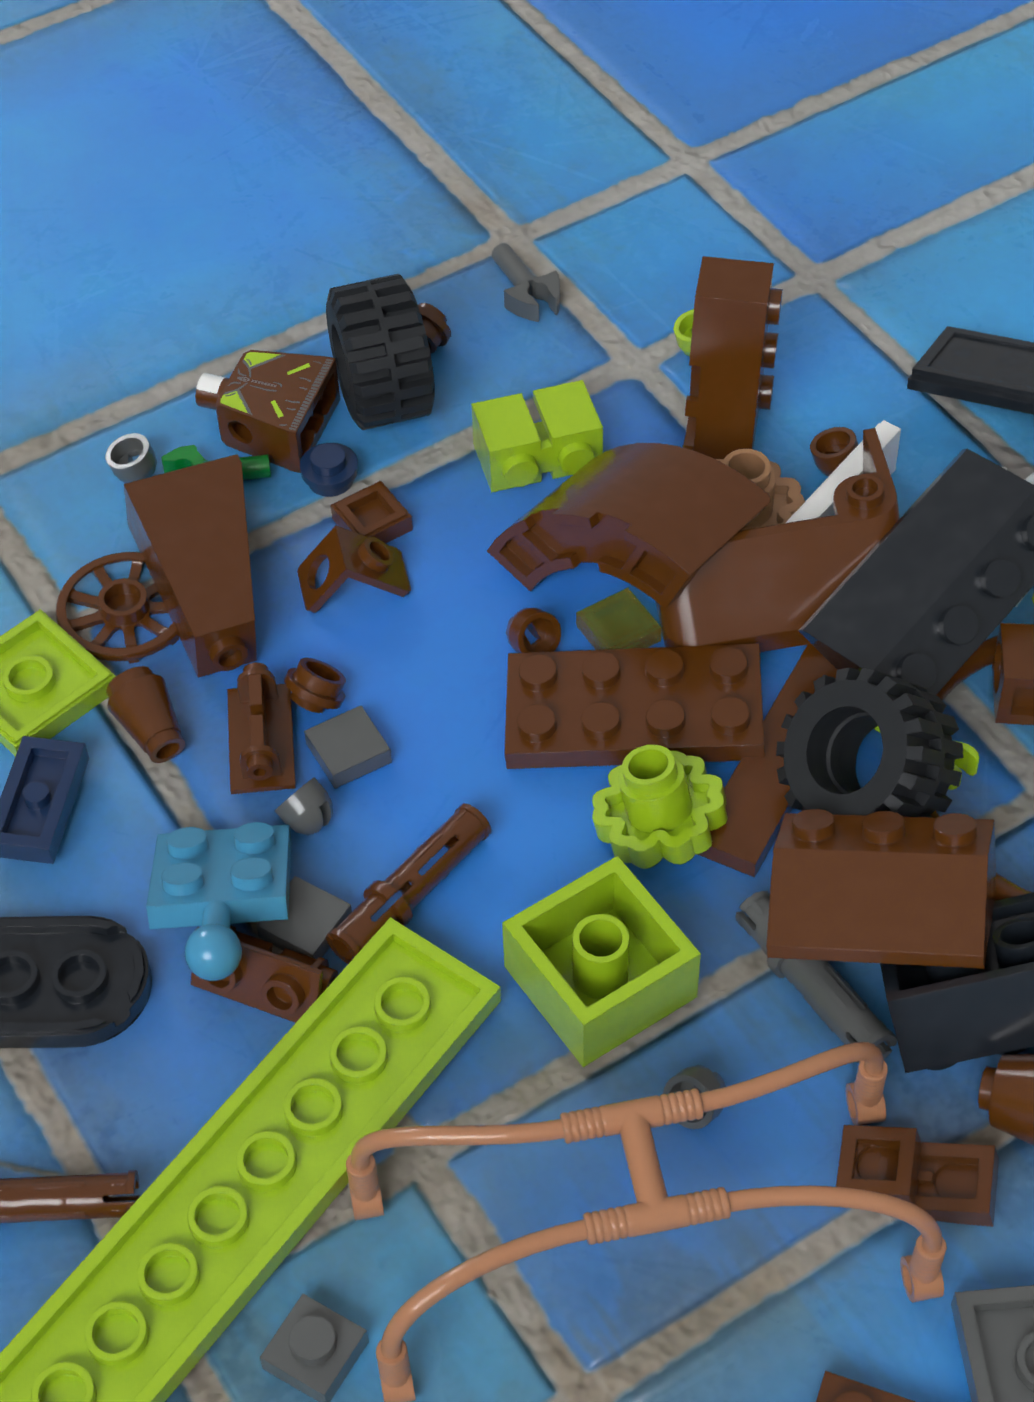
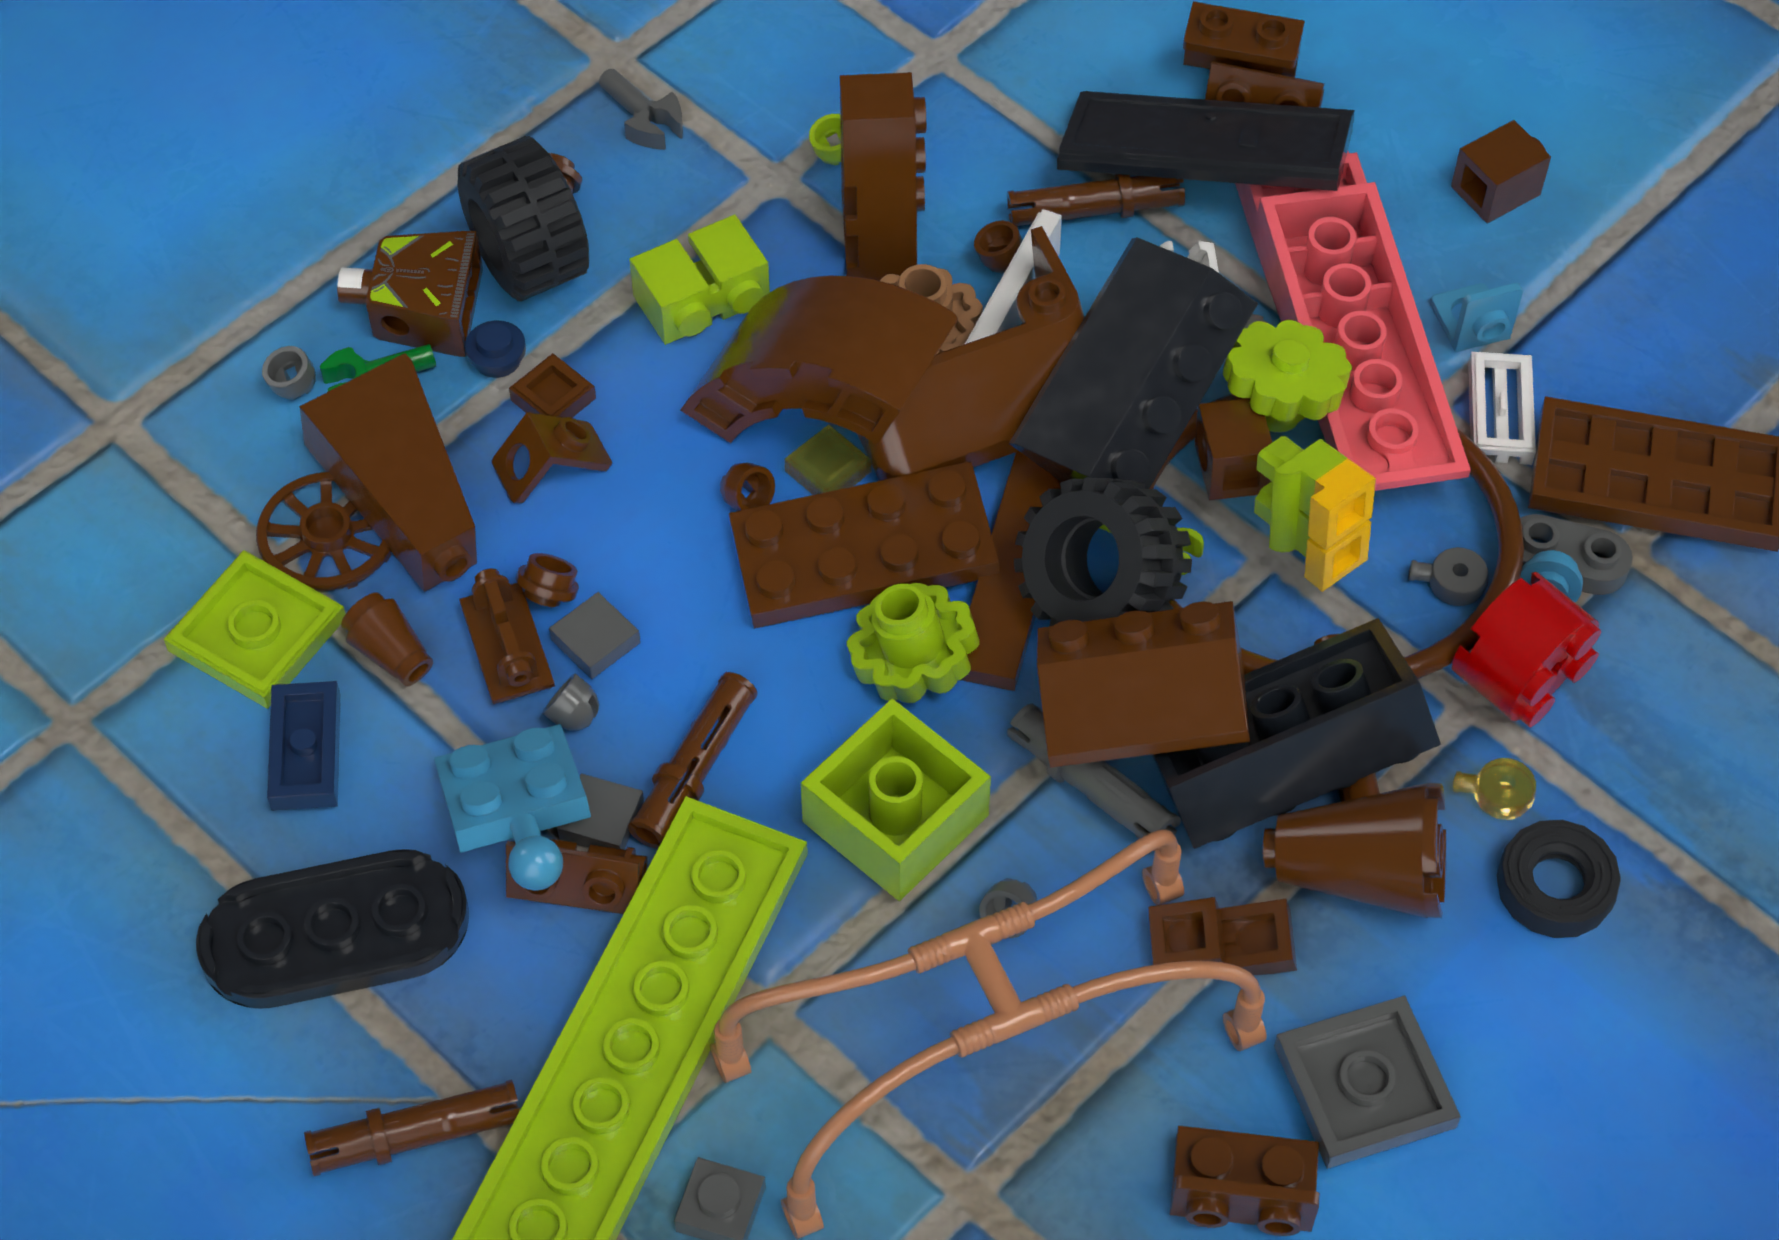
camera: 15 degrees left, 5 degrees up
none -> reddish brown pin [1007,174,1185,228]

